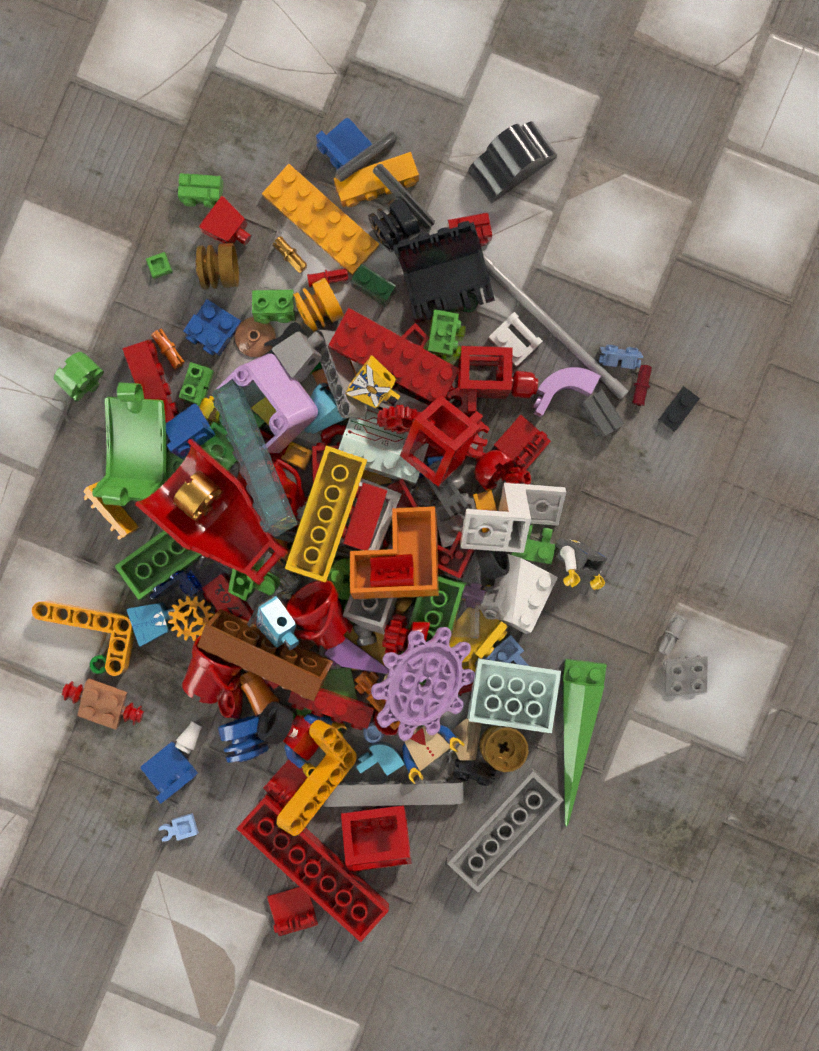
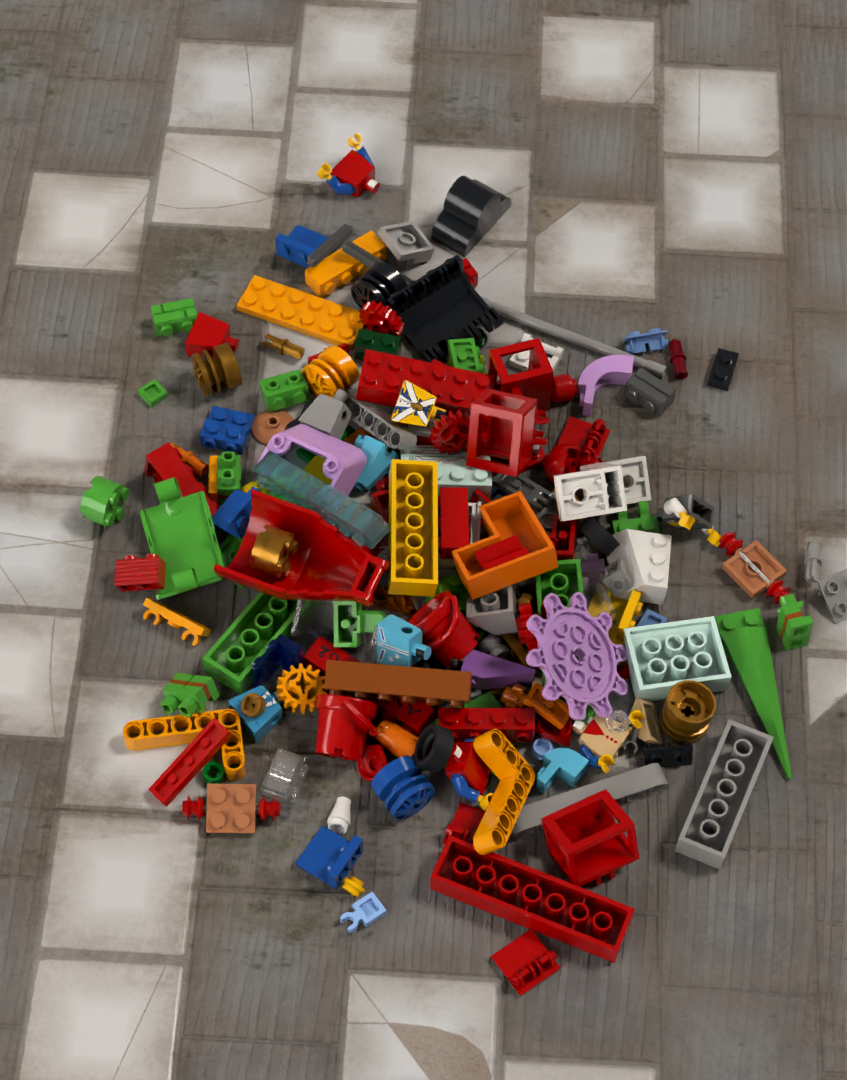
camera: 20 degrees left, 30 degrees down
none -> red brick [114,554,166,592]
none -> red plate [148,718,232,807]
none -> bright green hips [160,673,220,717]
none -> light orange tile [208,455,219,505]
none -> pearl gold tile [241,693,266,718]
none -> clear brick [261,748,308,805]
none -> torso [317,133,380,197]
none -> yellow plate [342,875,365,897]
none -> red gear [359,301,404,336]
none -> light grey plate [377,221,435,264]
none -> clear bush [605,710,630,733]
none -> nougat plate [719,532,791,604]
none -> bright green hips [776,594,814,651]

